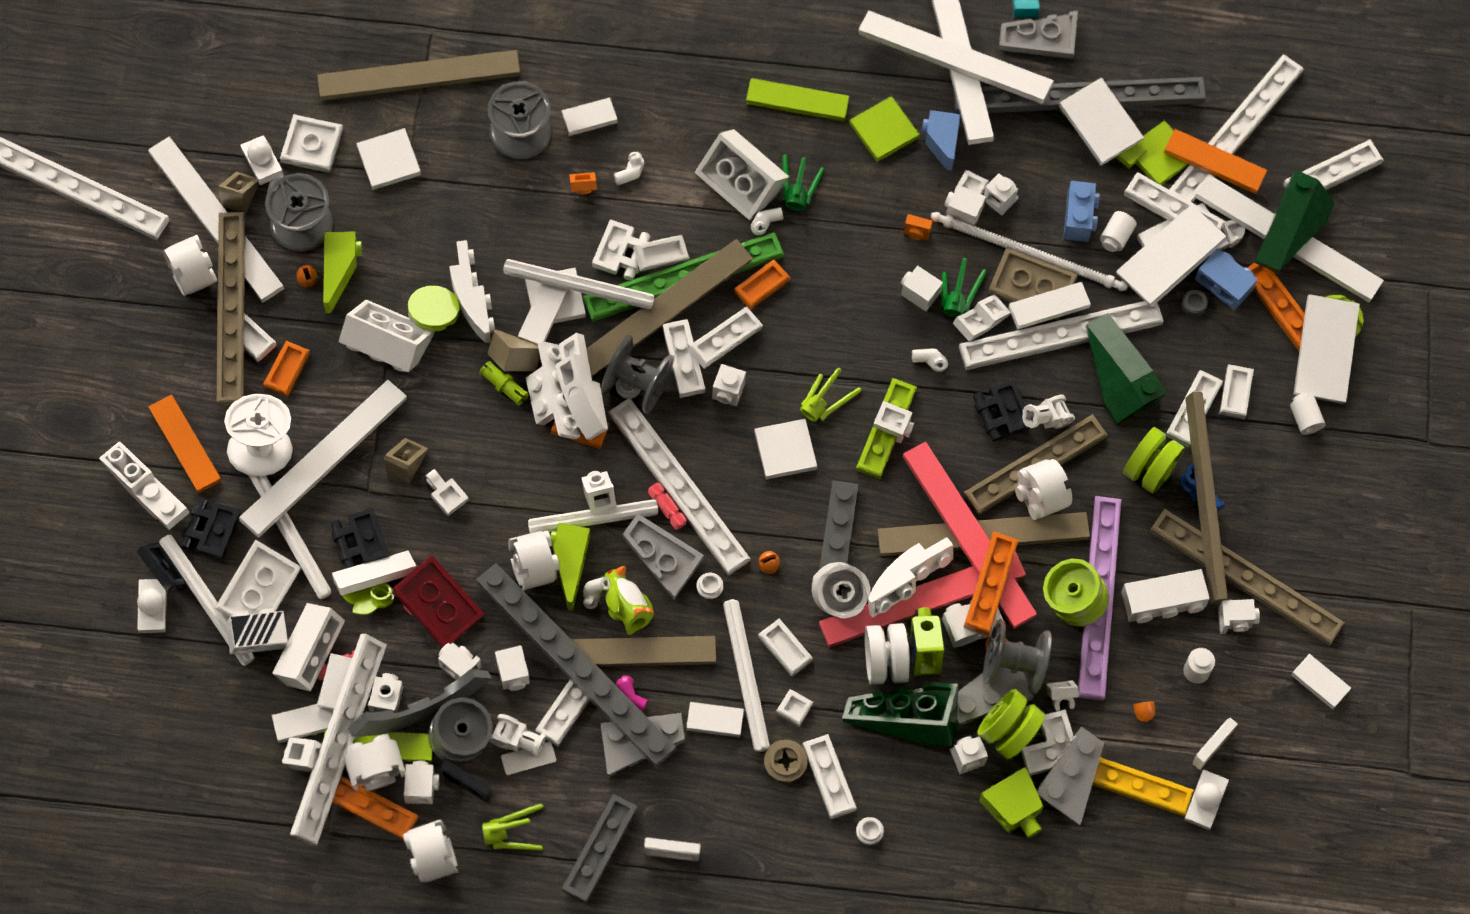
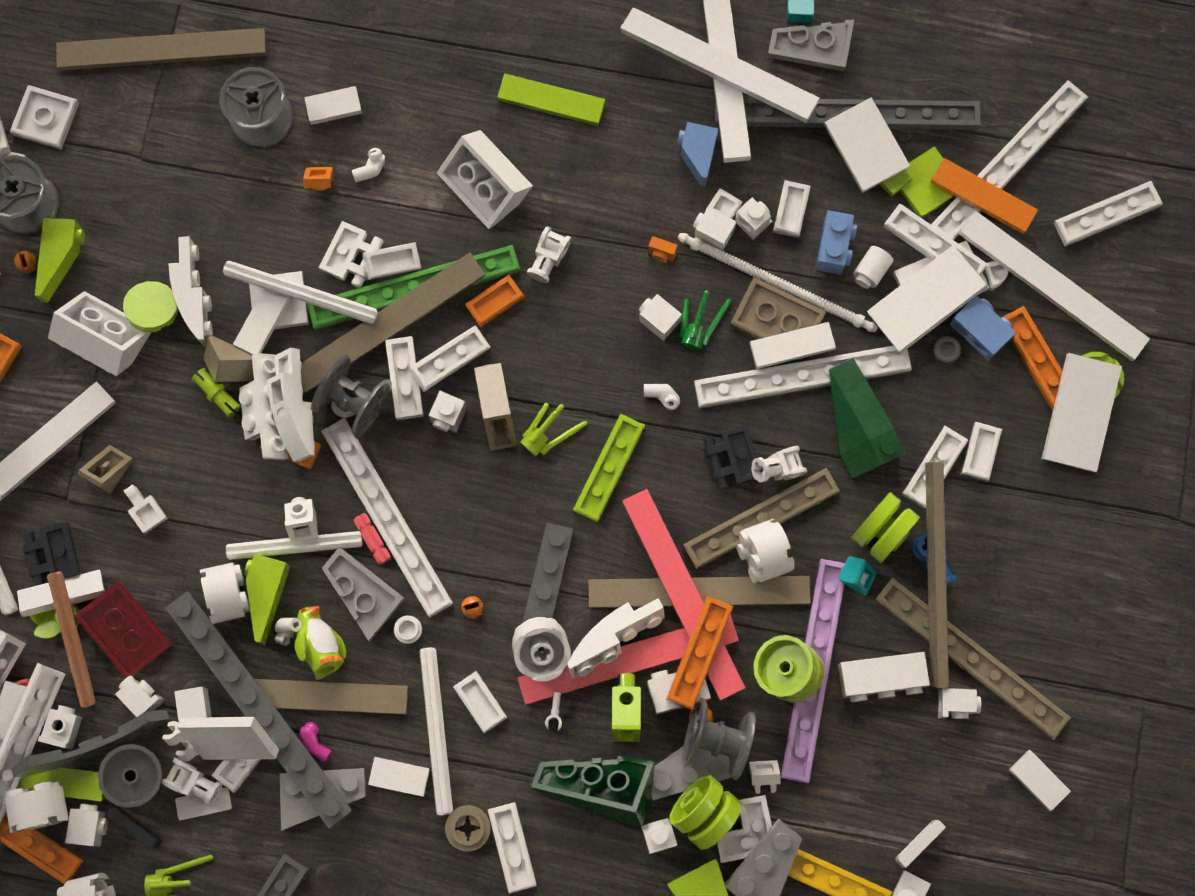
camera: 10 degrees right, 10 degrees up
white tile [357,128,421,190] -> none
white arm [751,208,783,235] -> none
white tile [754,419,817,479] -> none
white tile [776,689,813,727] -> none
green plant [782,155,825,210] -> none
lime tile [849,96,919,162] -> none
white wheel [865,623,910,685] -> none
white bracket [873,401,914,443] -> none
white slope [953,294,1011,342] -> none
orange hinge [1133,701,1156,722] -> none
white brick [1183,648,1215,684] -> none
dark green wedge [1254,169,1335,273] -> none
white brick [1290,393,1326,435] -> none
none -> nougat axle [47,572,96,707]
none -> white tile [162,717,279,762]
none -> slope [474,363,517,451]
none -> white connector [526,227,571,283]
none -> white hand [545,691,562,731]
none -> white tile [773,180,811,238]
none -> teal slope [838,556,877,596]

